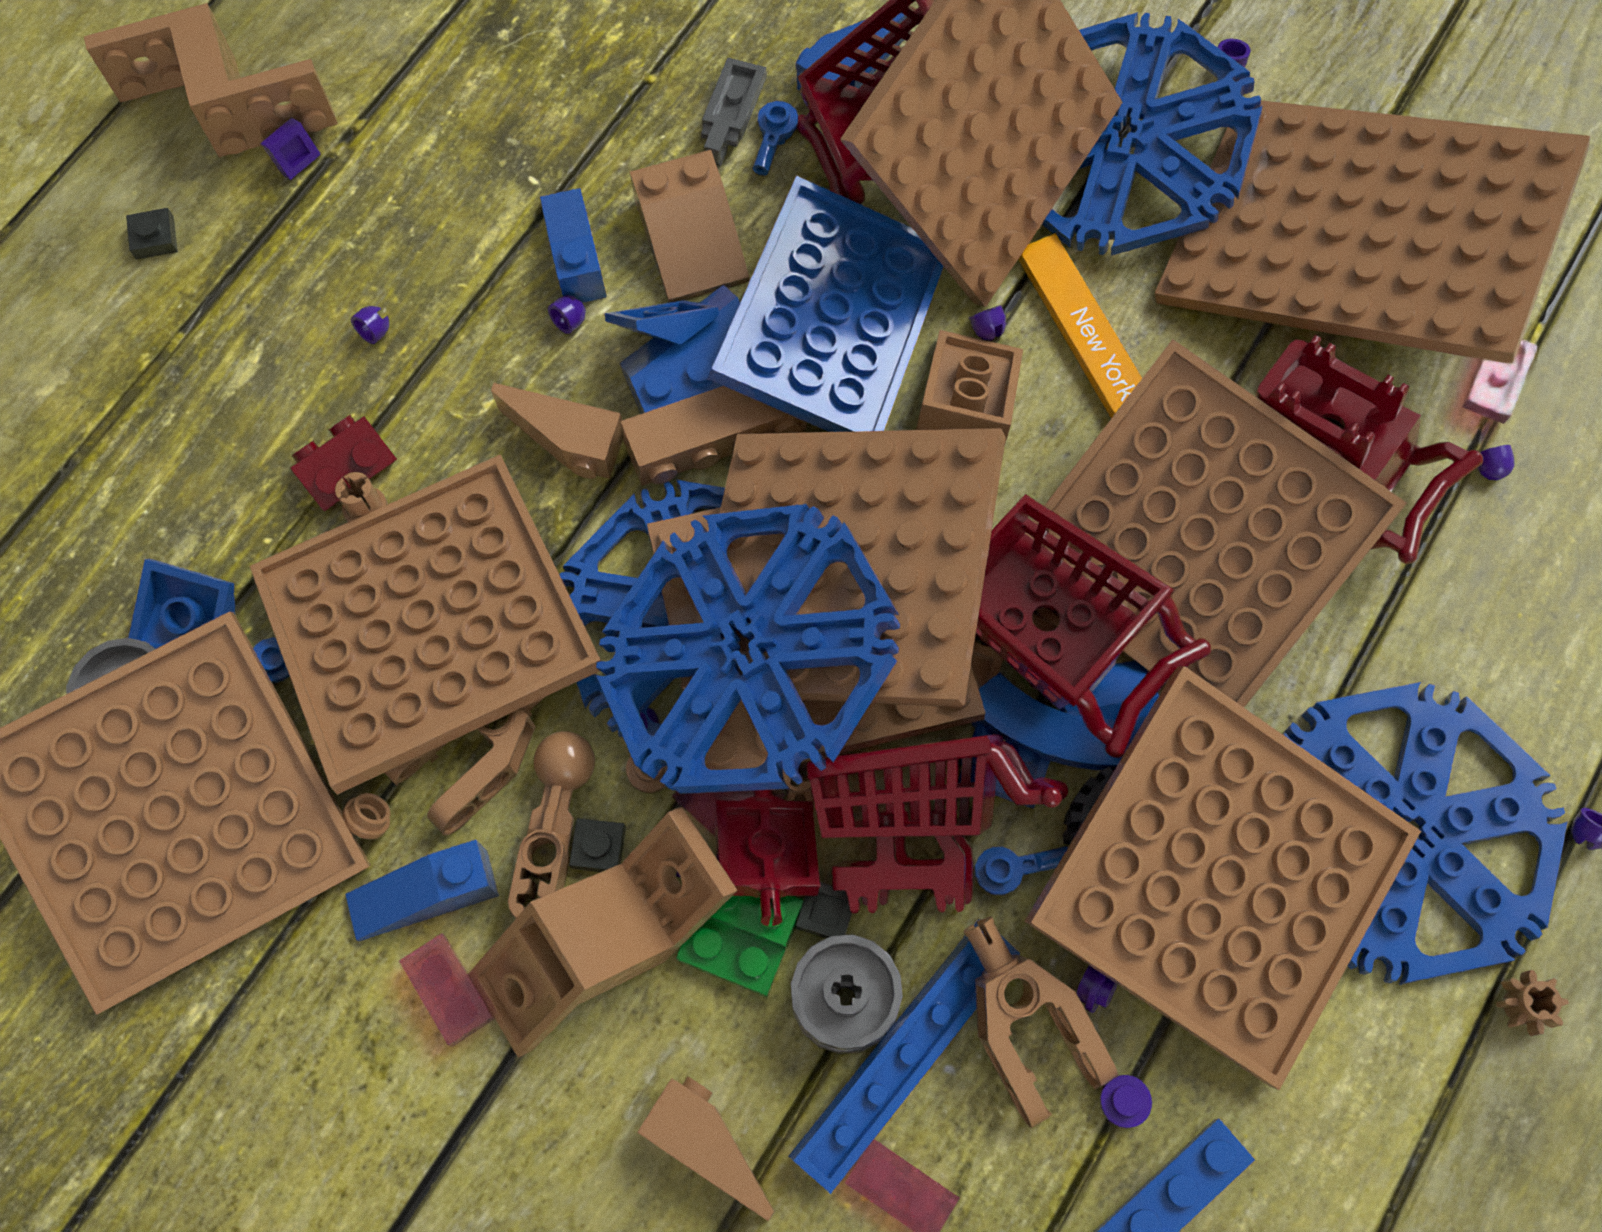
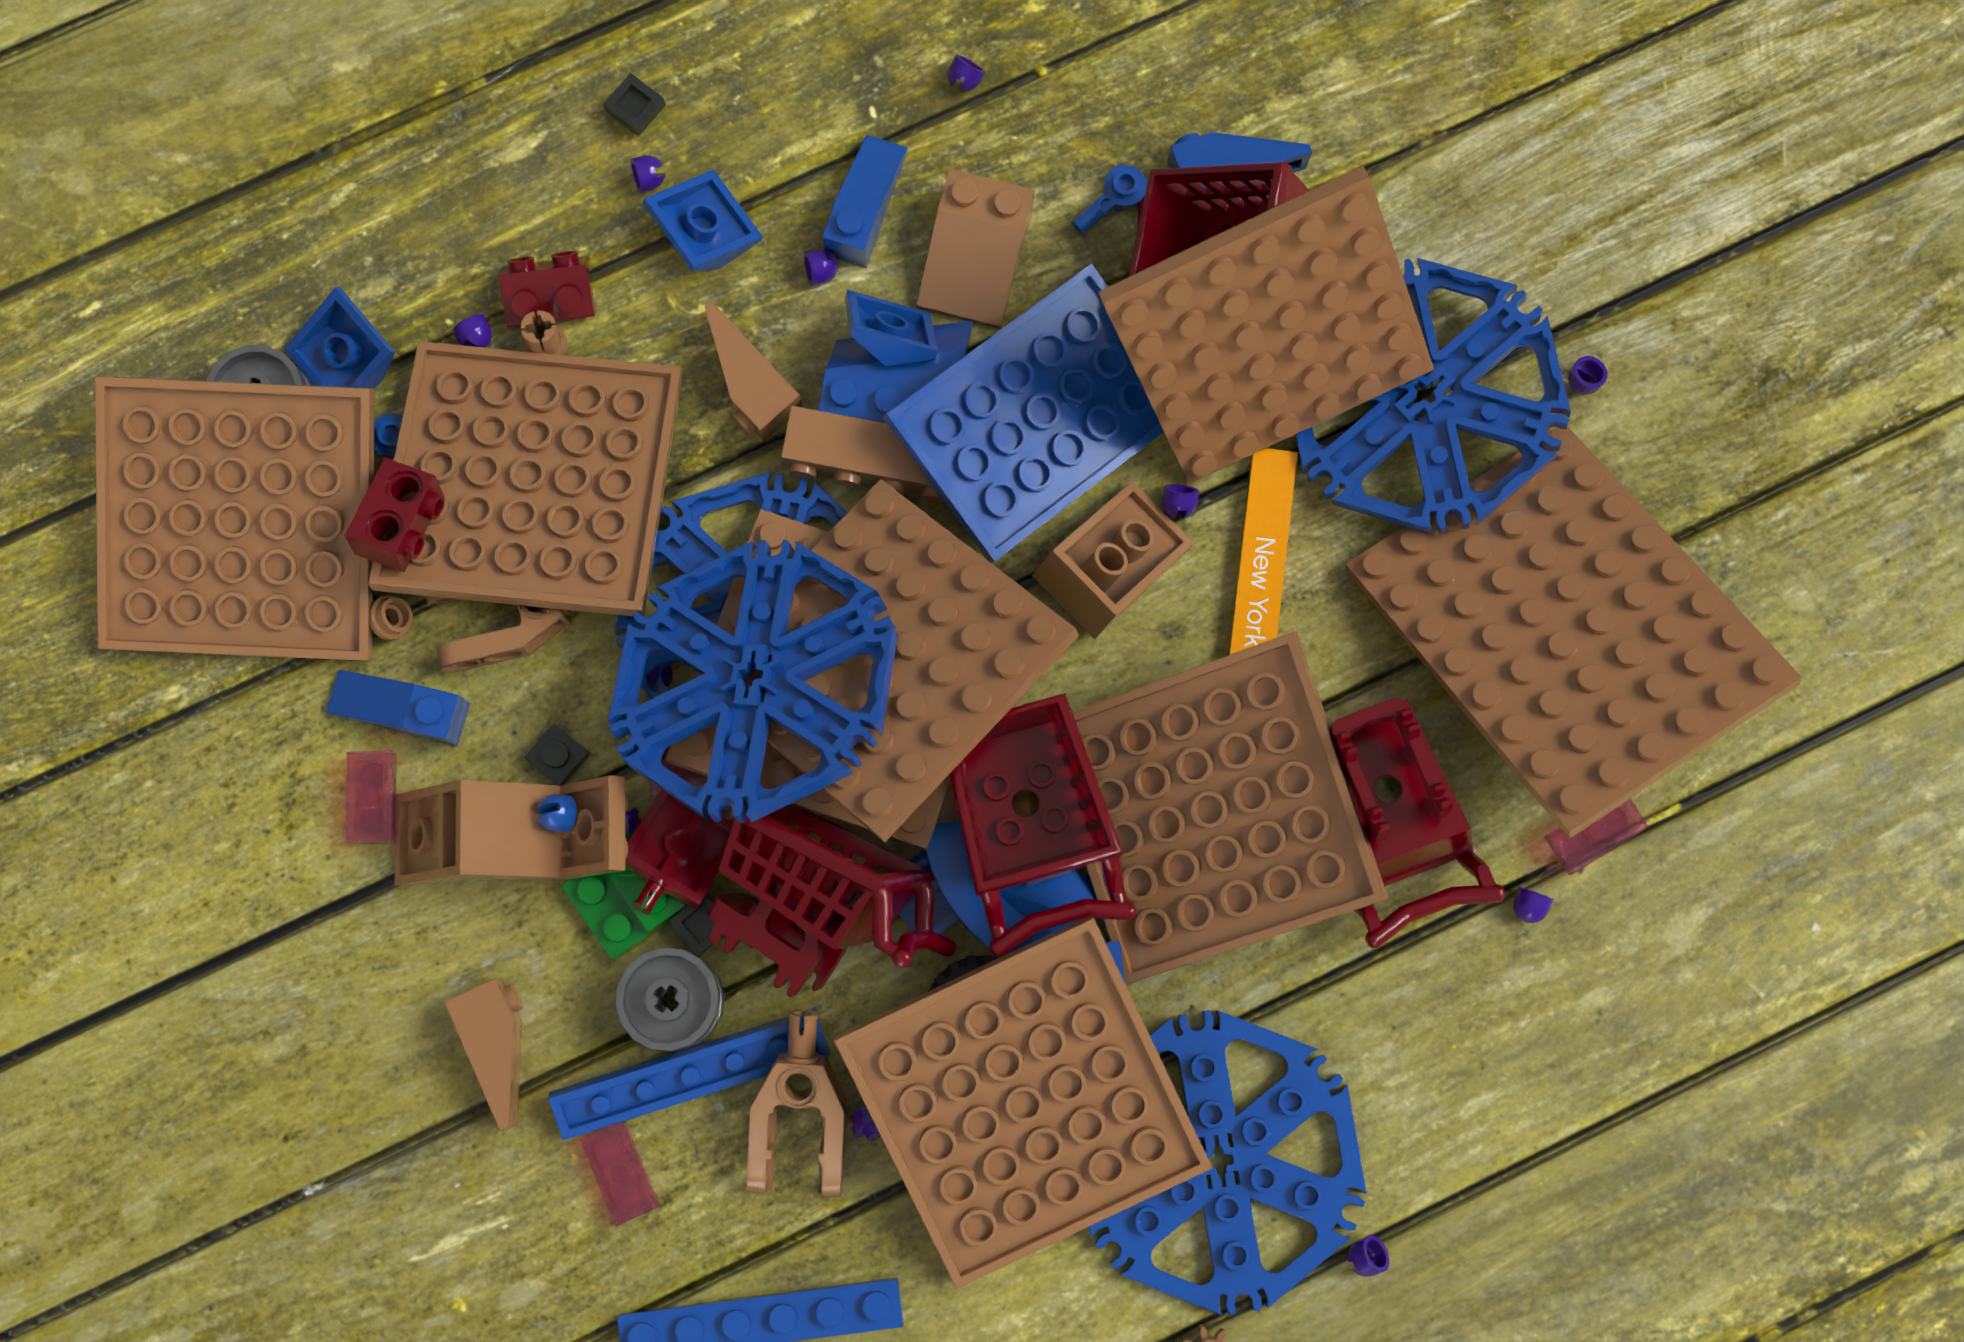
camera: 30 degrees right, 10 degrees up
medium nougat beam [508,731,595,918] -> none
dark grey hinge [701,58,767,166] -> none
blue plate [975,846,1068,895] -> none
dark purple plate [1100,1075,1152,1128] -> none
none -> dark red brick [344,457,444,572]
none -> dark purple hinge [452,314,492,348]
none -> blue hinge [537,794,577,832]
none -> pearl dark grey plate [603,73,666,137]
none -> blue slope [642,169,763,272]
none -> dark purple hinge [947,54,985,92]

